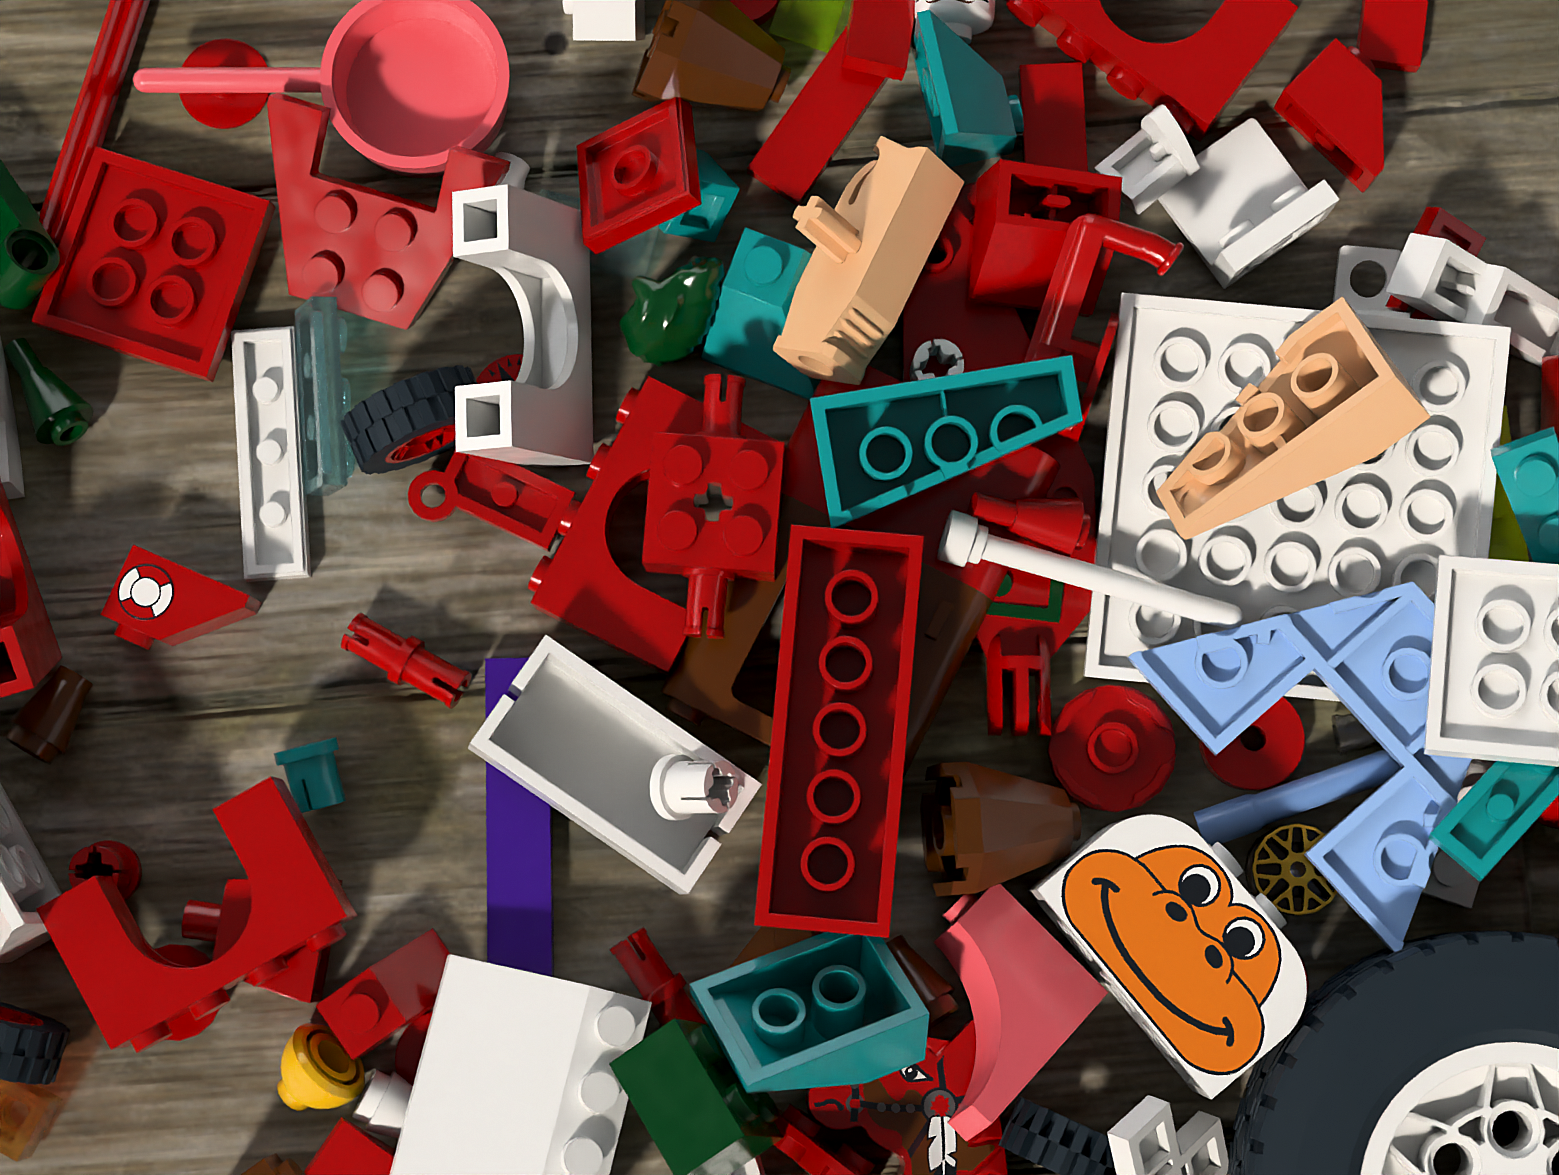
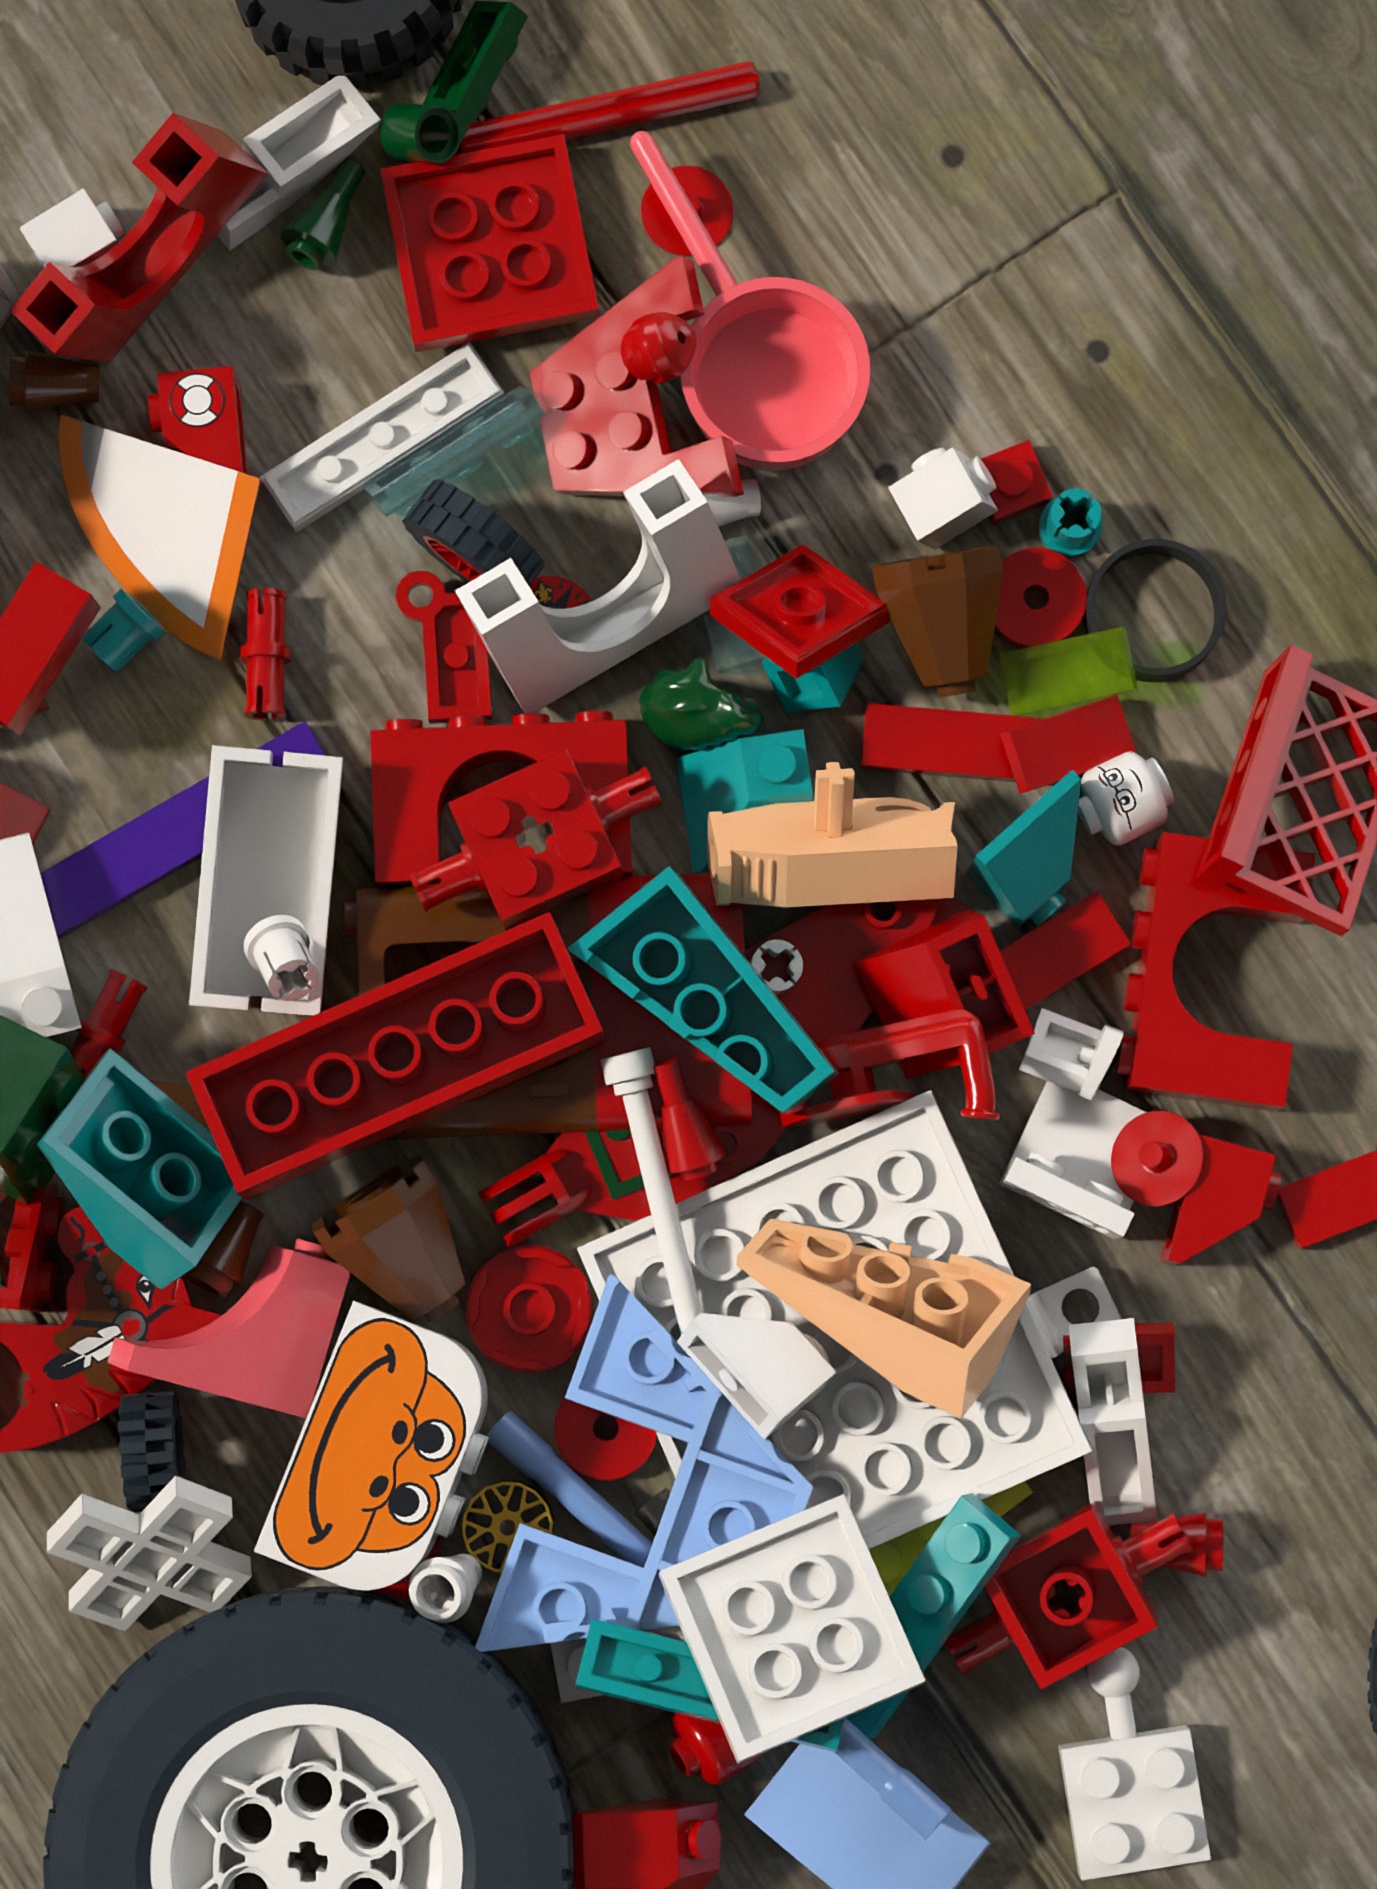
camera: 55 degrees right, 0 degrees up
none -> white sticker [59,414,261,661]
none -> white cone [409,1553,482,1623]
none -> red piece [620,312,696,384]
none -> white slope [677,1313,836,1440]
none -> red piece [1111,1111,1204,1207]

